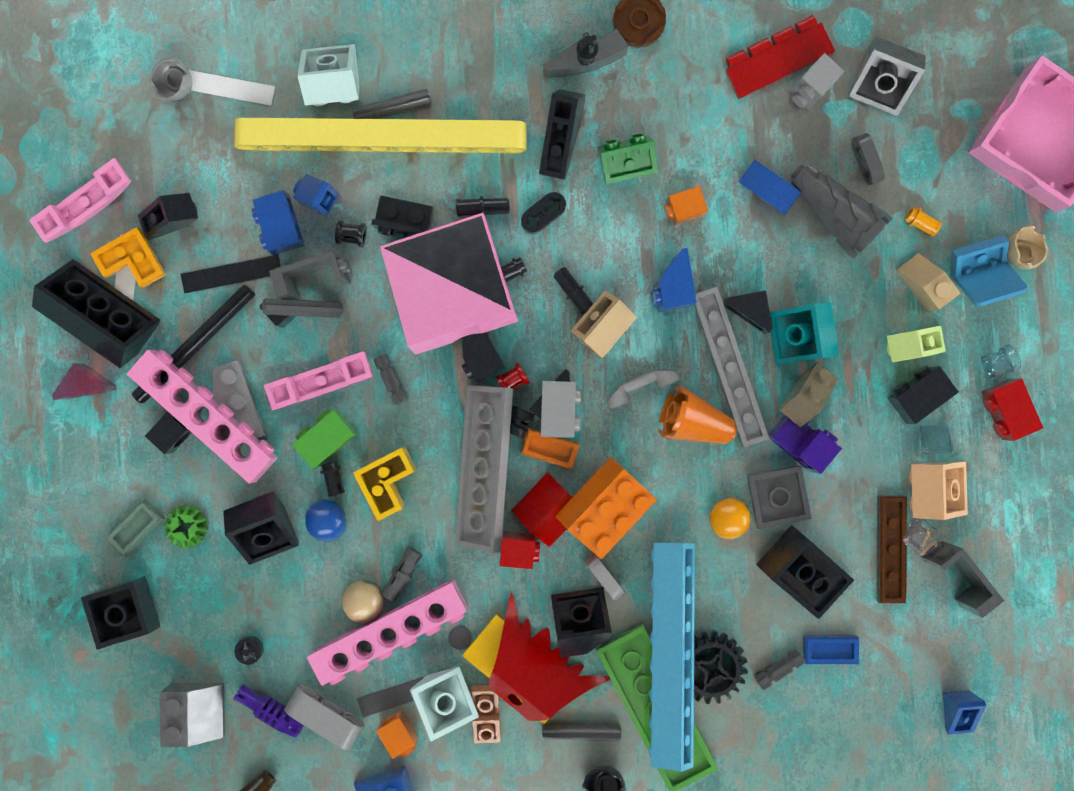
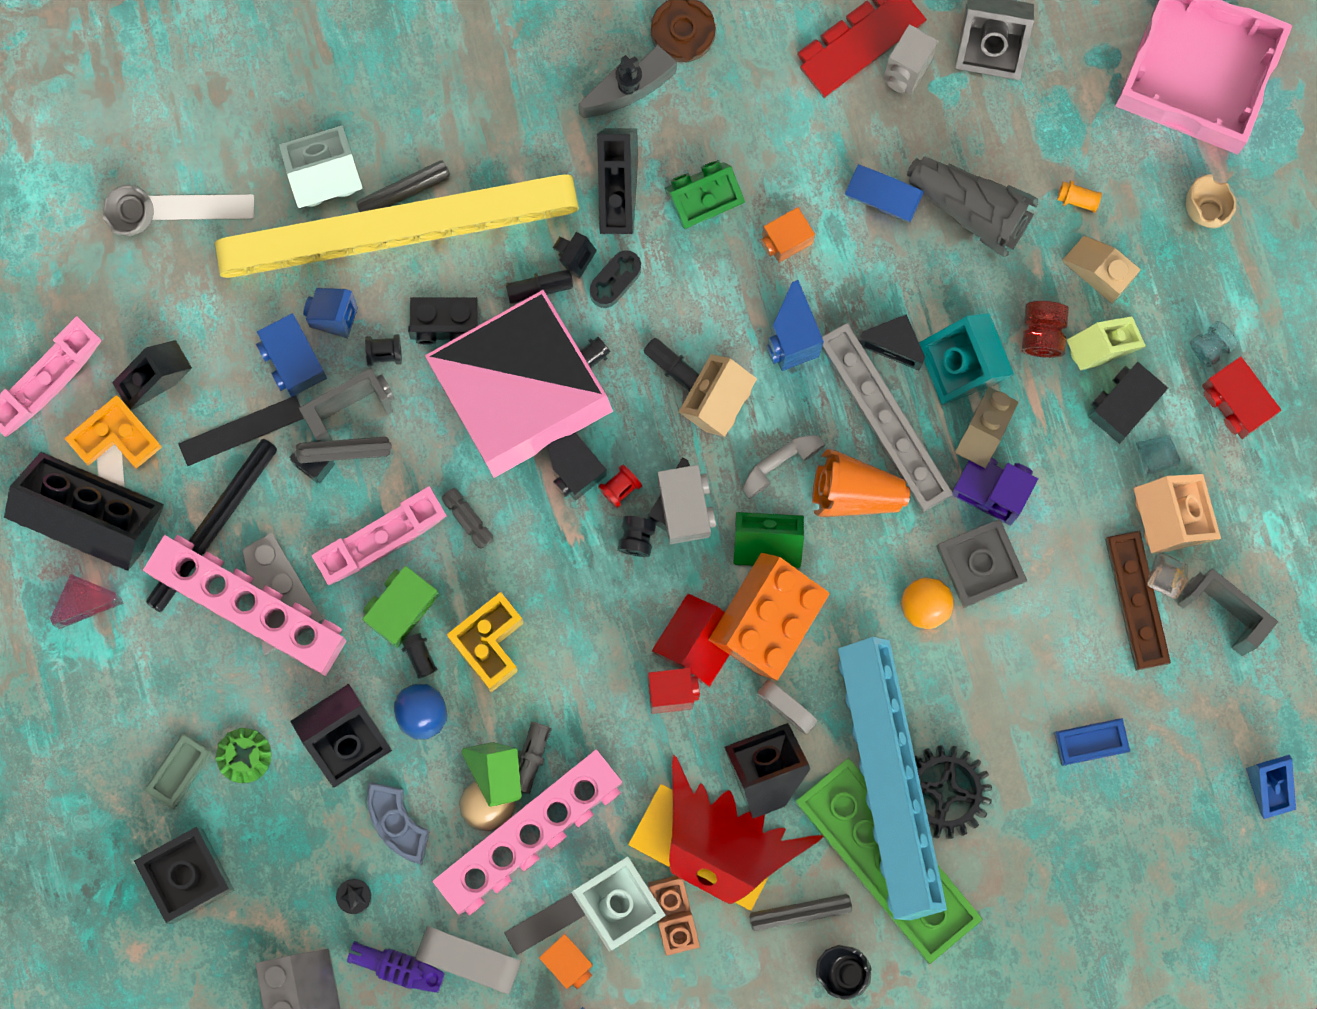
camera: 20 degrees left, 10 degrees down
black brick [145,412,192,454] -> none
dark grey sticker [448,626,472,650] -> none
light grey plate [455,385,513,553] -> none
orange tile [521,428,580,470] -> none
dark grey axle [755,650,805,690] -> none
black slope [756,525,854,619] -> none
dark grey beam [852,133,885,185] -> none
dark azure bracket [950,235,1027,307] -> none
none -> sand blue tile [367,782,430,865]
none -> bright green slope [461,742,522,807]
none -> black tile [553,232,597,278]
none -> green panel [733,512,804,568]
none -> clear red wheel [1022,301,1069,358]

